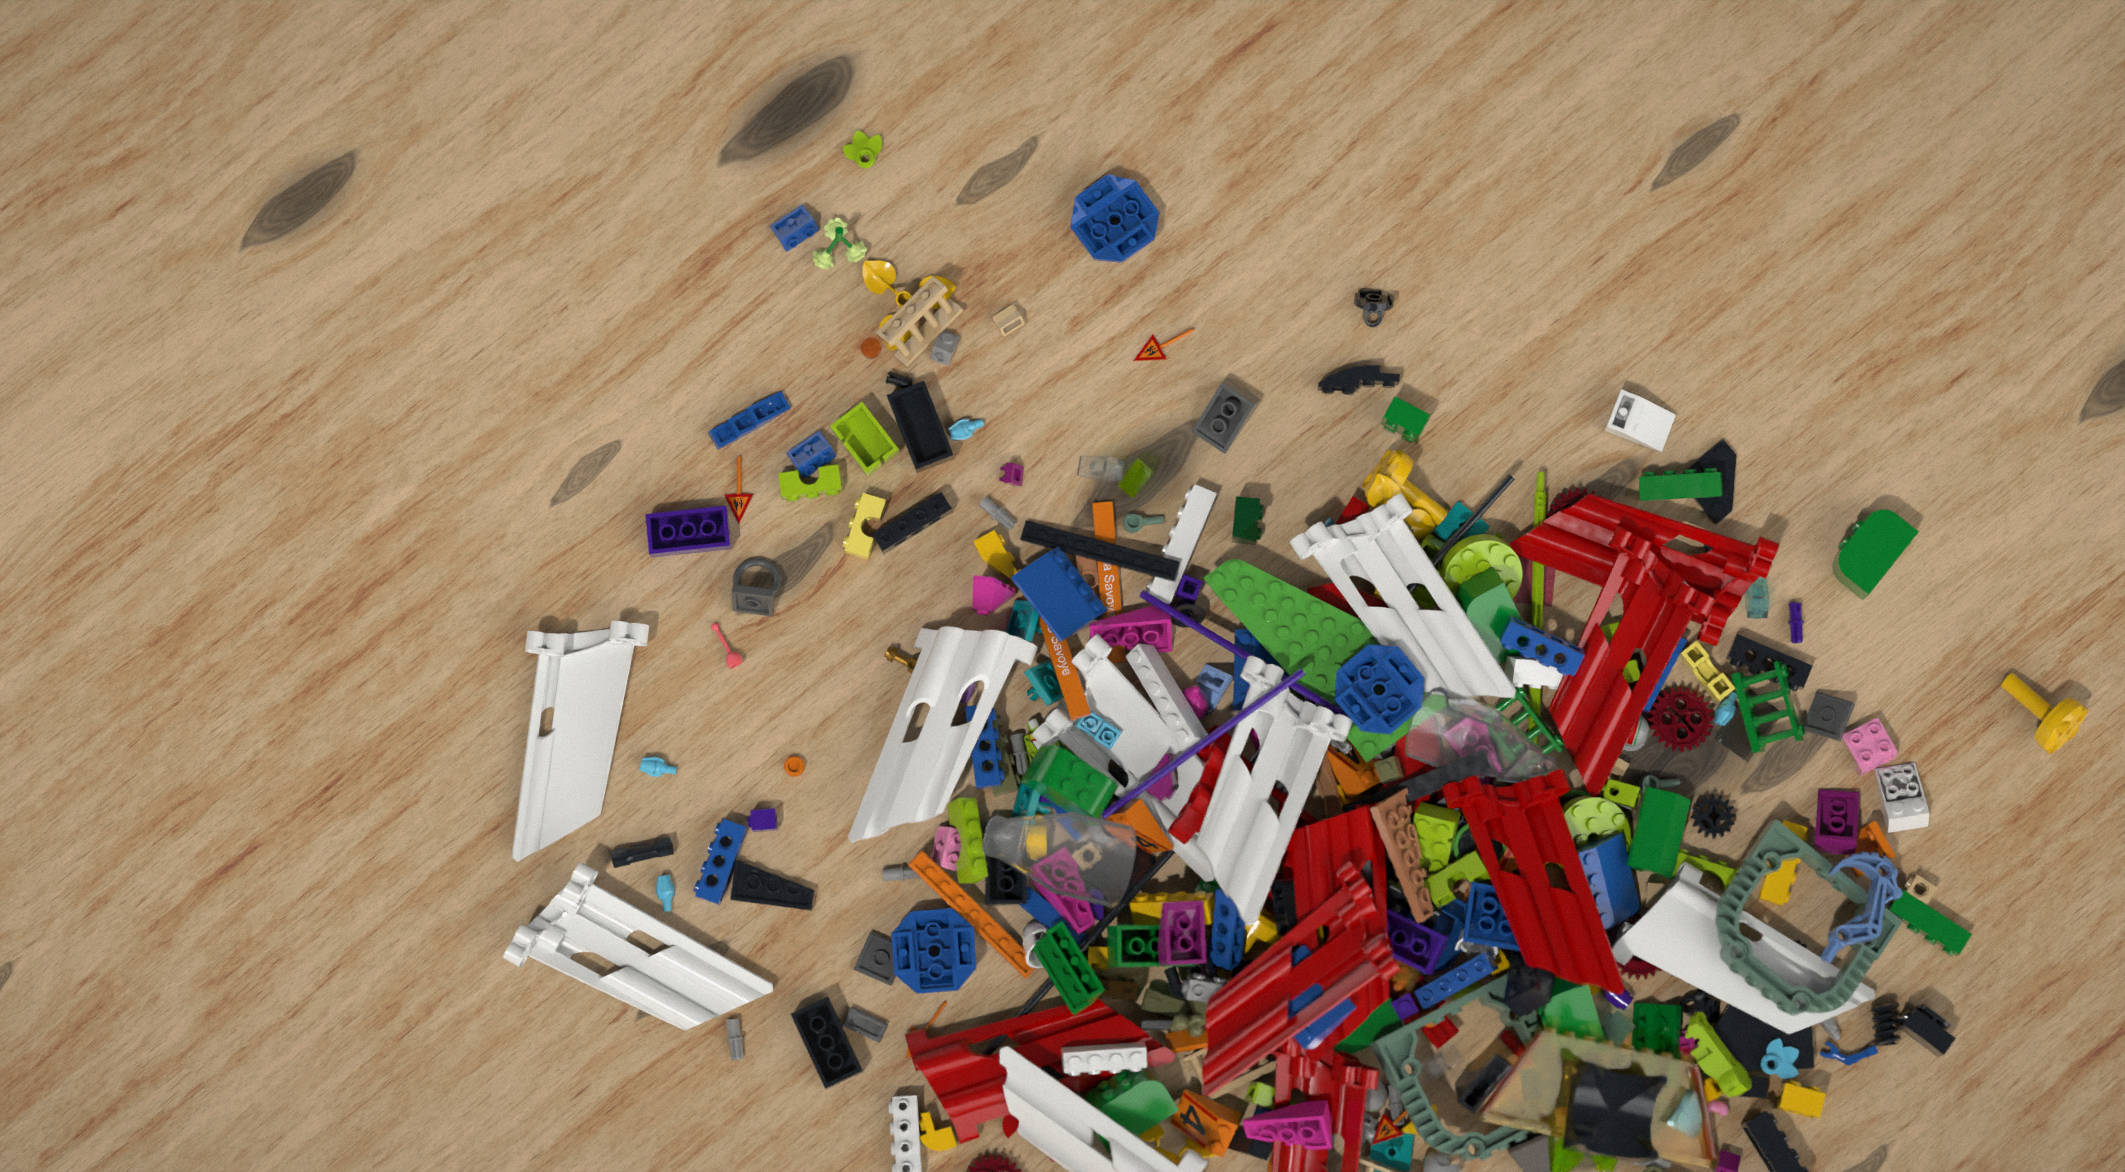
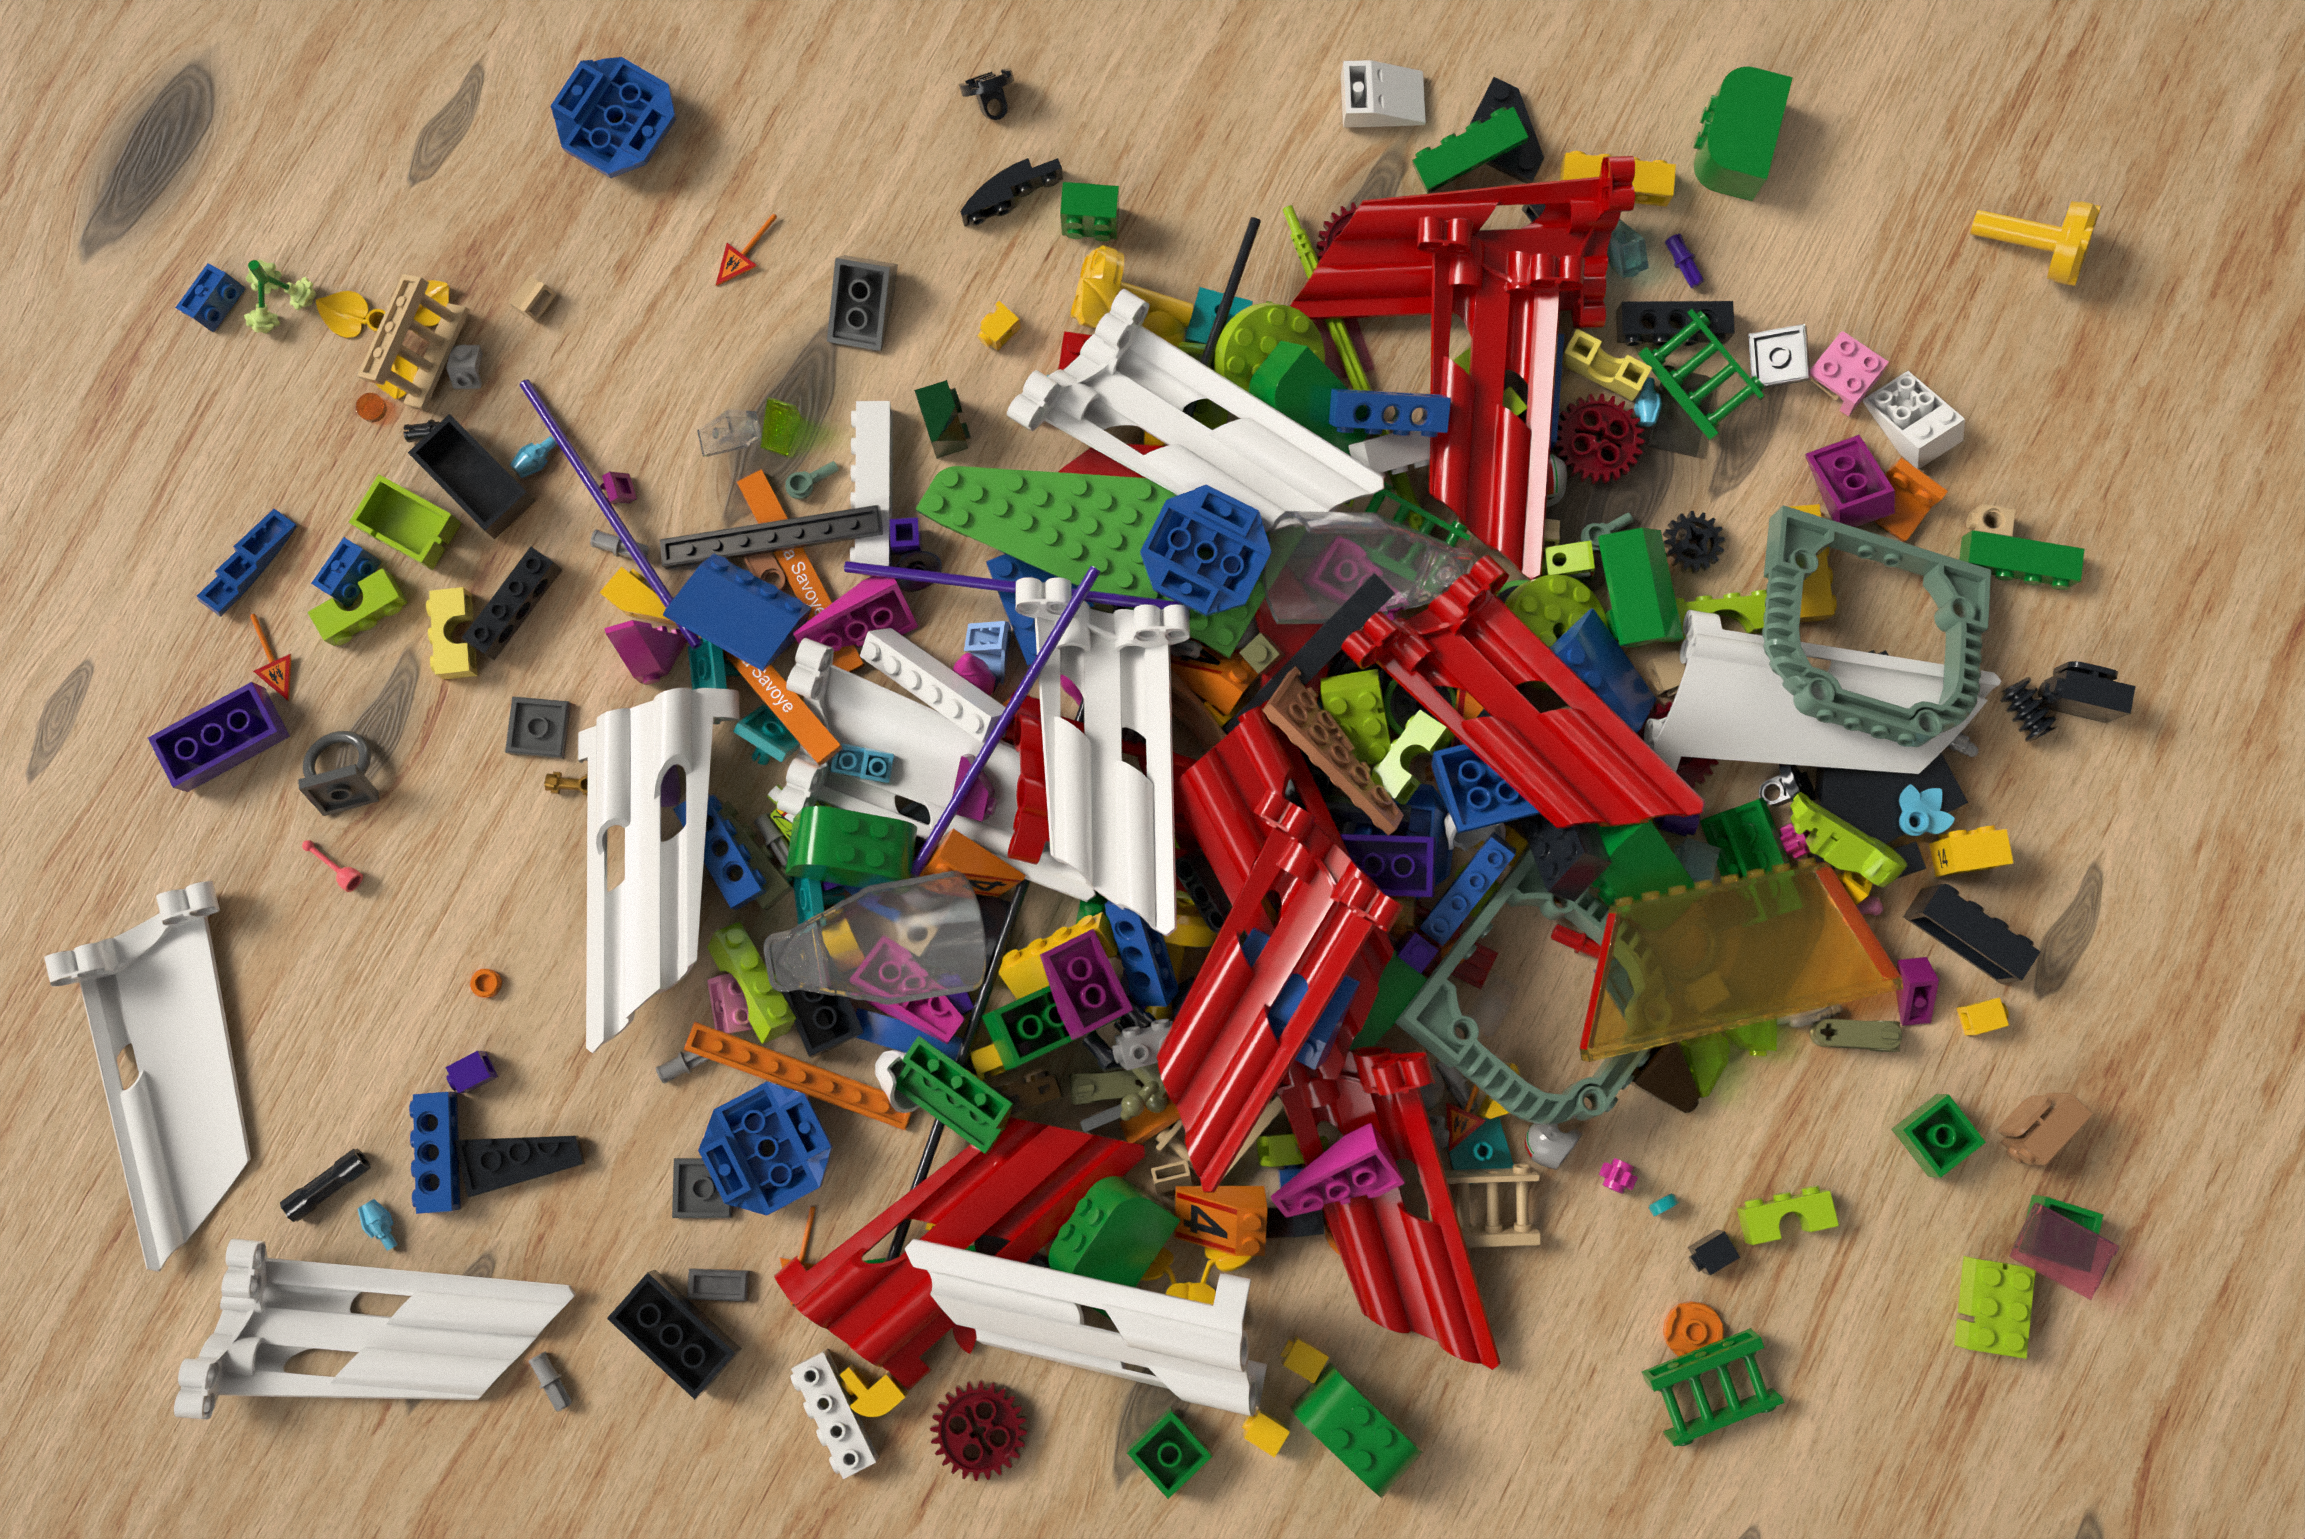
camera: 30 degrees left, 0 degrees up
medium azure piece [640,756,677,777] -> none
lime plate [843,130,882,169] -> none
white brick [1061,1042,1147,1076] -> none
black arch [1455,1052,1512,1114] -> none
black piece [1562,1062,1668,1164] -> none
clear light blue slope [1667,1088,1703,1139] -> none
blue piece [1819,1042,1878,1066] -> none
medium blue piece [1820,851,1902,963] -> none
none -> dark grey tile [505,696,571,759]
none -> dark purple piece [520,379,702,649]
none -> yellow brick [977,301,1021,351]
none -> tan piece [1151,1160,1192,1194]
none -> yellow brick [1559,151,1676,207]

